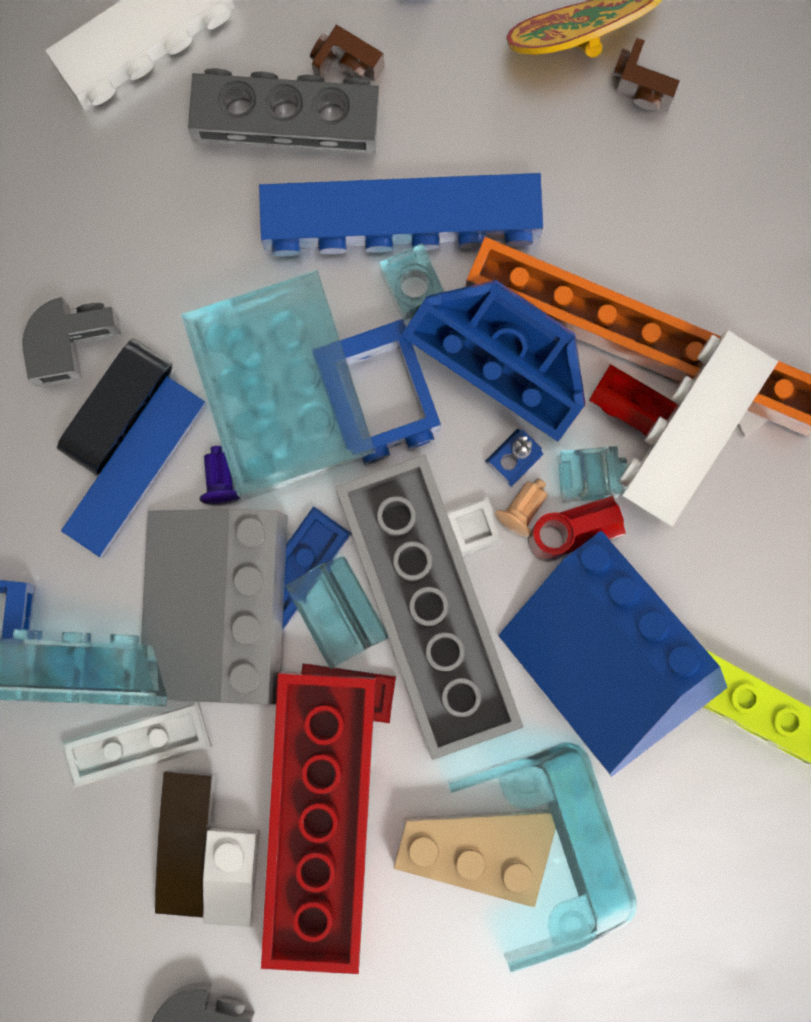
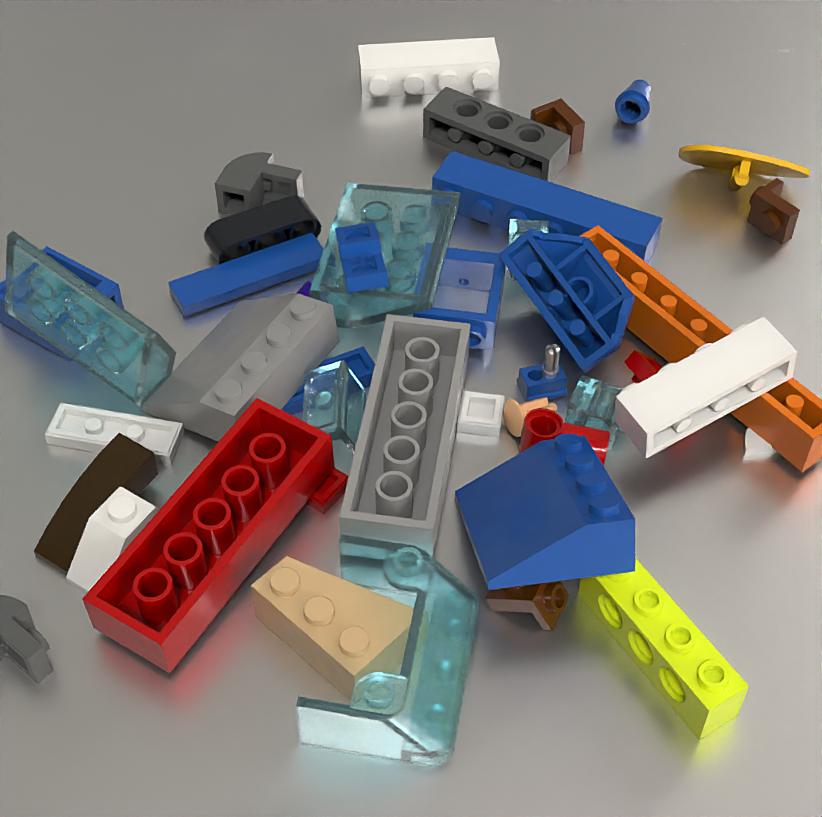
camera: 30 degrees right, 35 degrees down
none -> blue slope [335,222,389,293]

